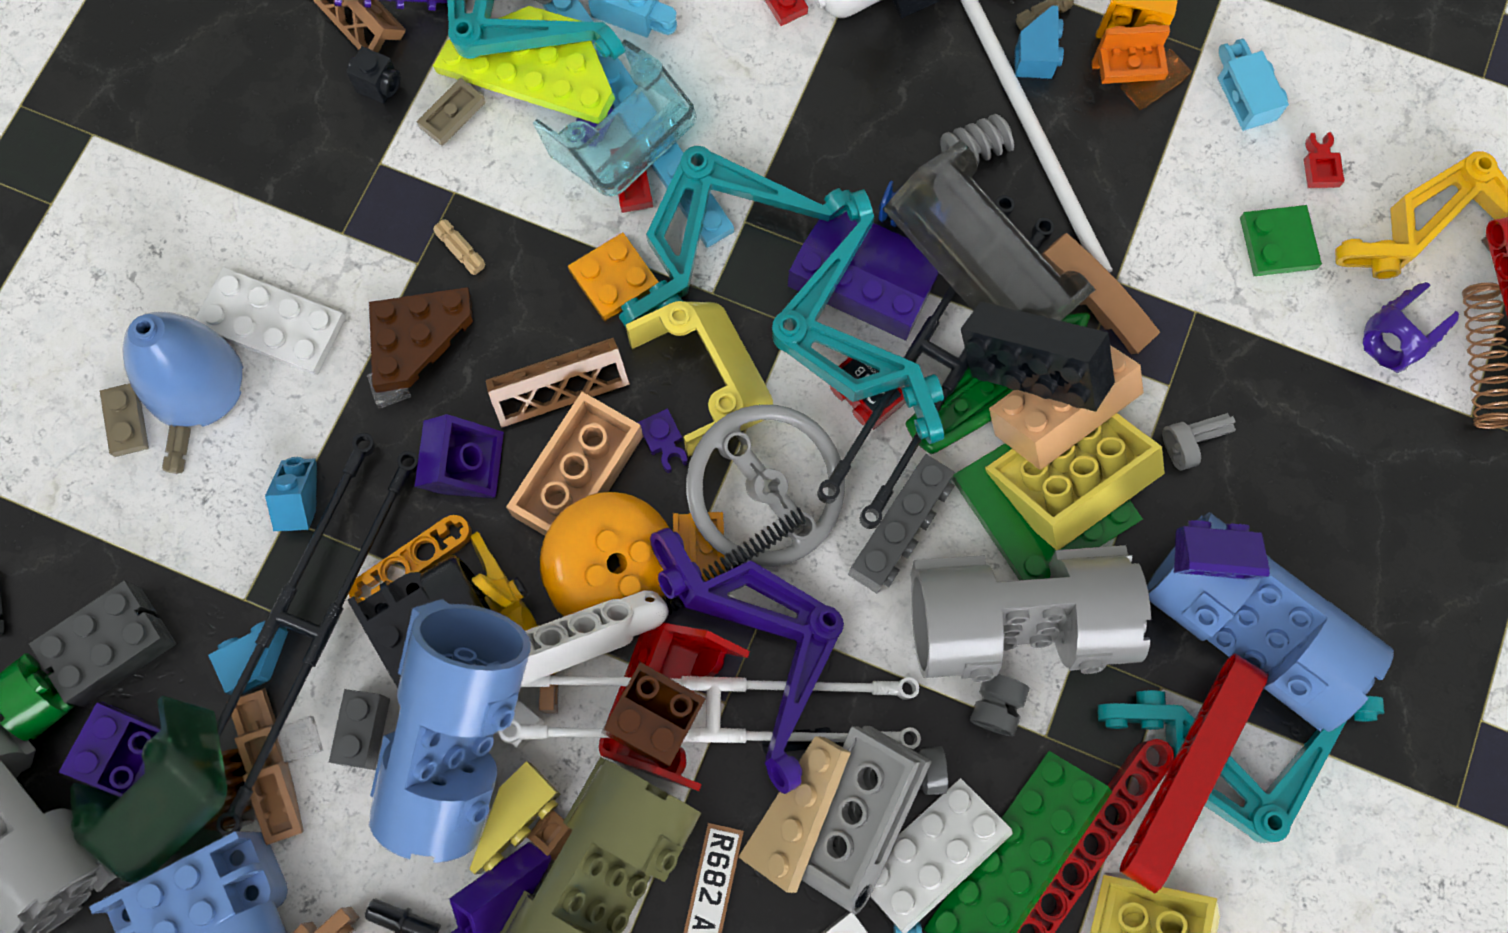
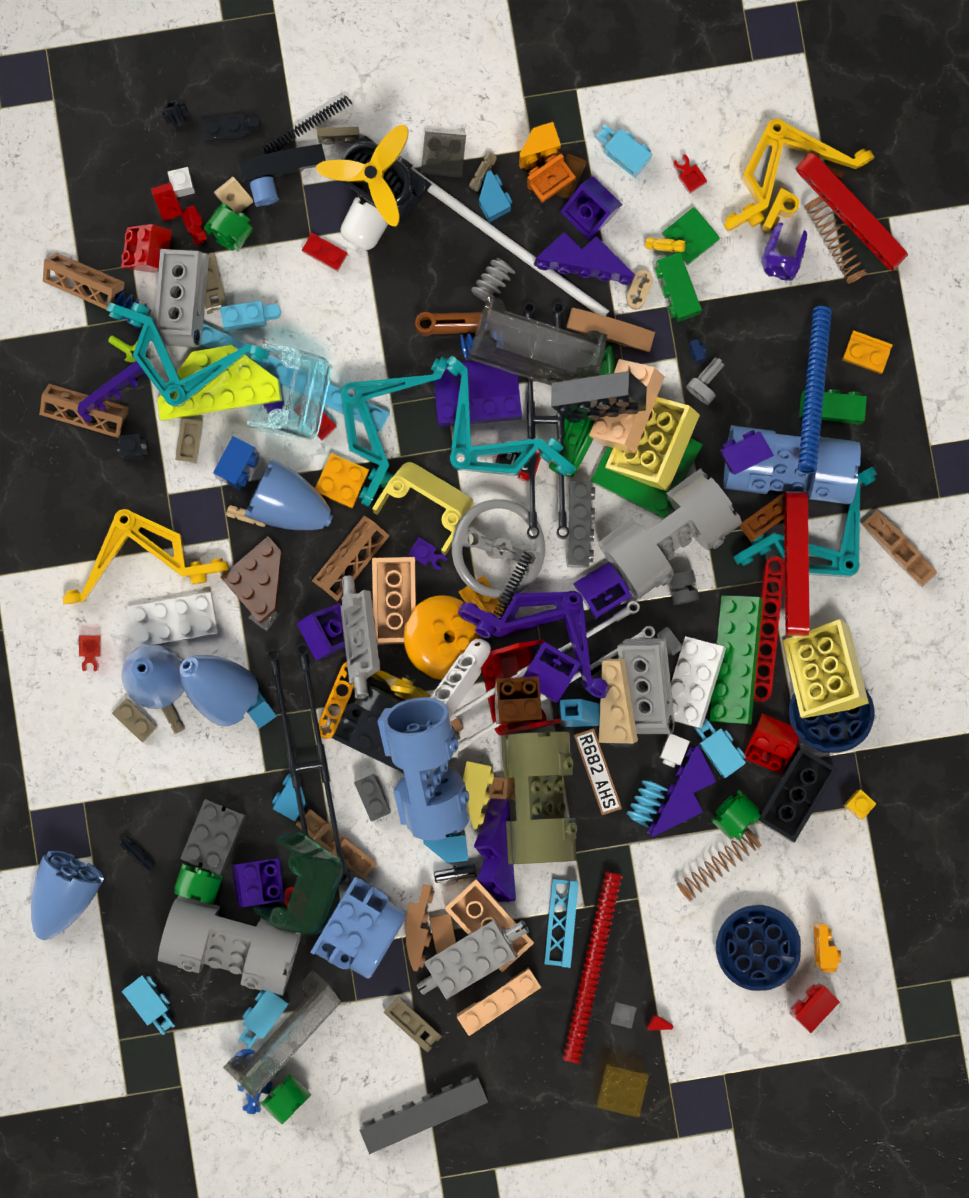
camera: 30 degrees left, 10 degrees up
none -> yellow piece [62,509,229,605]
none -> clear red plate [79,634,102,671]
none -> medium blue cylinder [180,655,258,727]
none -> blue brick [213,436,260,490]
none -> medium blue cylinder [244,458,333,530]
none -> light grey plate [340,576,380,699]
none -> dark orange piece [415,312,487,337]
none -> dark azure slope [423,831,468,863]
none -> dark purple slope [523,642,581,703]
none -> dark purple slope [534,232,635,285]
none -> dark azure slope [558,699,600,727]
none -> dark purple slope [560,176,623,240]
none -> dark purple slope [573,562,632,619]
none -> tan beam [626,270,653,310]
none -> yellow axle [645,237,685,252]
none -> green brick [654,252,702,322]
none -> dark blue plate [688,339,707,365]
none -> dark orange plate [739,492,785,542]
none -> yellow plate [761,188,800,233]
none -> blue piece [798,306,832,474]
none -> green brick [799,390,867,424]
none -> light orange plate [842,330,892,374]
none -> medium nougat slope [862,510,937,587]

